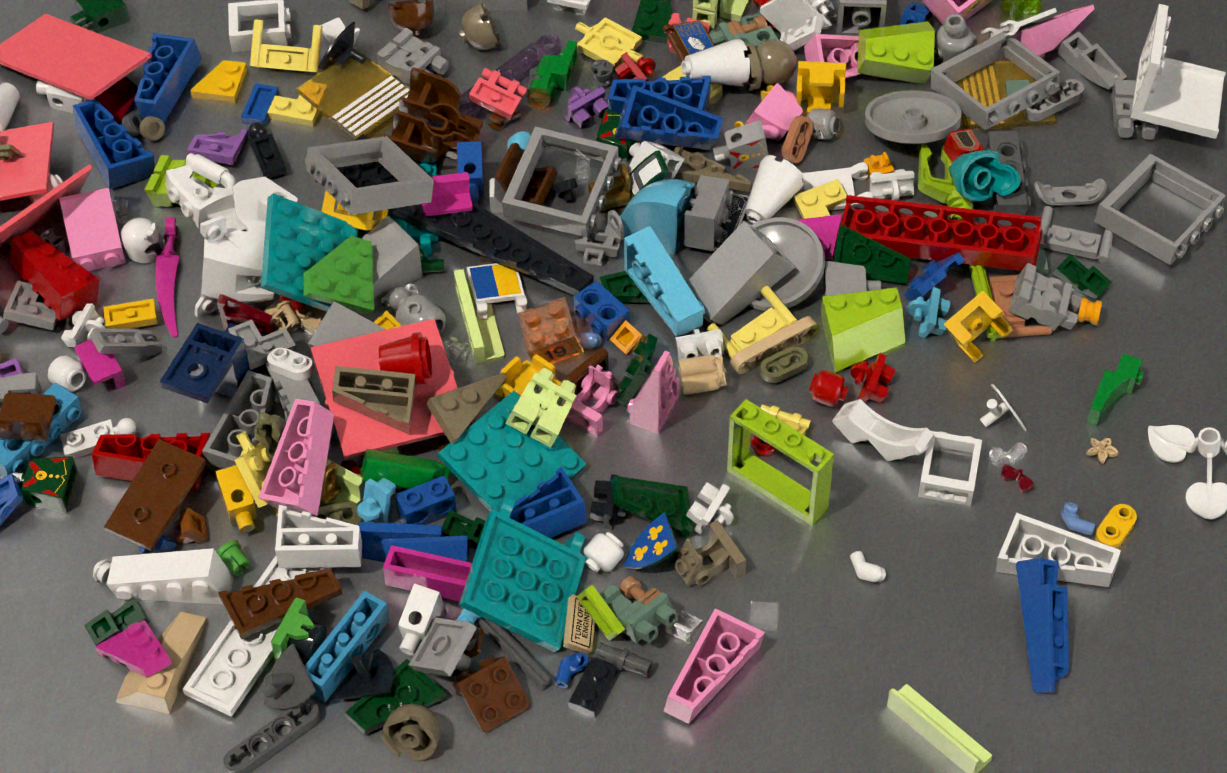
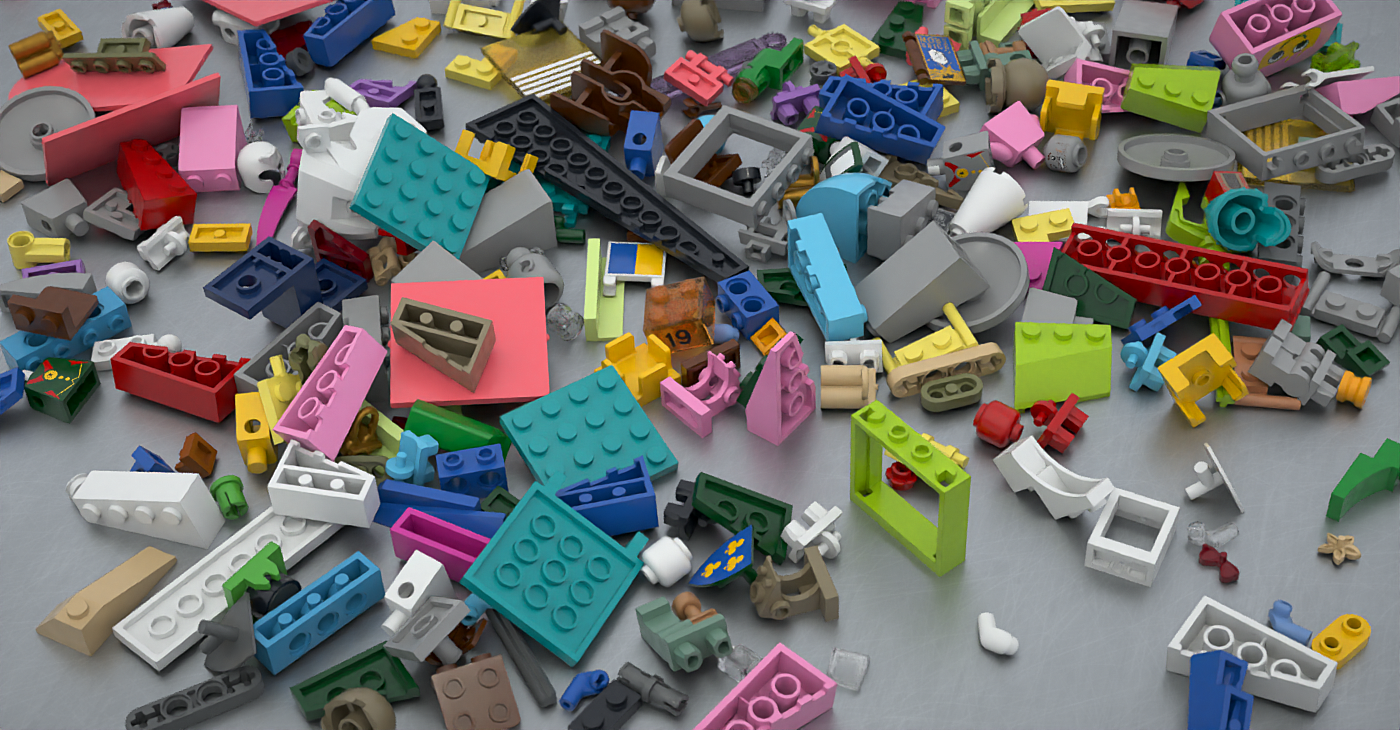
camera: 15 degrees right, 10 degrees down
dark pink panel [74,339,126,389] -> none
dark green slope [84,598,150,646] -> none
light grey hinge [90,328,162,356] -> none
dark pink wing [95,620,172,677] -> none
reddish brown plate [104,439,206,552] -> none
dark tan tile [139,116,165,141] -> none
reddish brown wing [218,568,343,640] -> none
light grey plate [228,319,297,370] -> none
blue tile [241,83,279,125] -> none
white plate [267,348,314,381] -> none
bright green plate [303,236,374,314] -> none
light grey window [304,136,434,215] -> none
black shield [338,649,395,700] -> none
red piece [379,332,432,385] -> none
dark pink panel [421,172,473,216] -> none
dark tan wing [426,373,507,444] -> none
yellowish green hips [505,368,577,448] -> none
tan tile [563,594,595,655] -> none
lime tile [577,584,625,641] -> none
white cone [681,39,750,87] -> none
nougat plate [782,116,813,163] -> none

